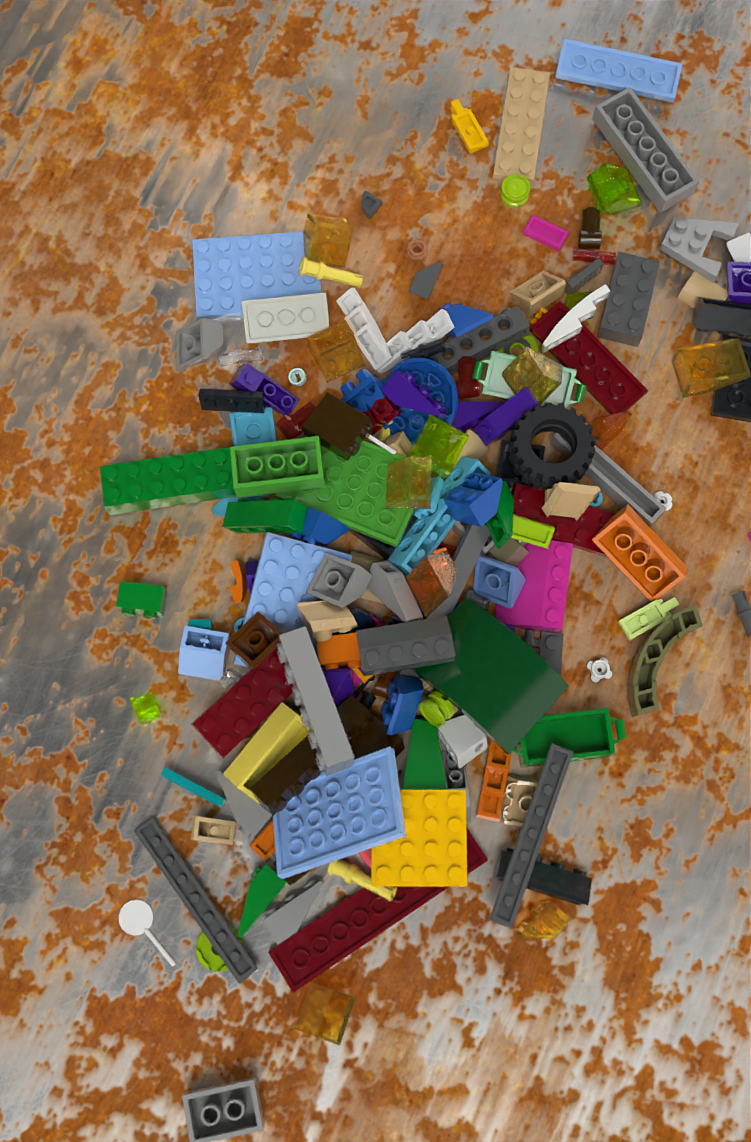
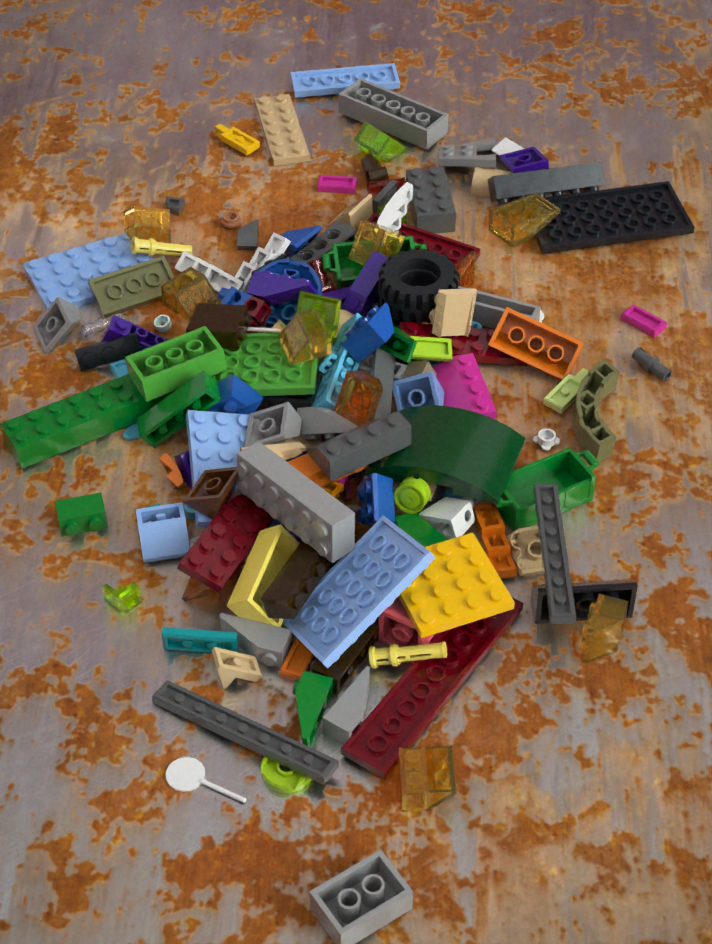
camera: 20 degrees left, 30 degrees down
lime wheel [500,174,530,208] -> none

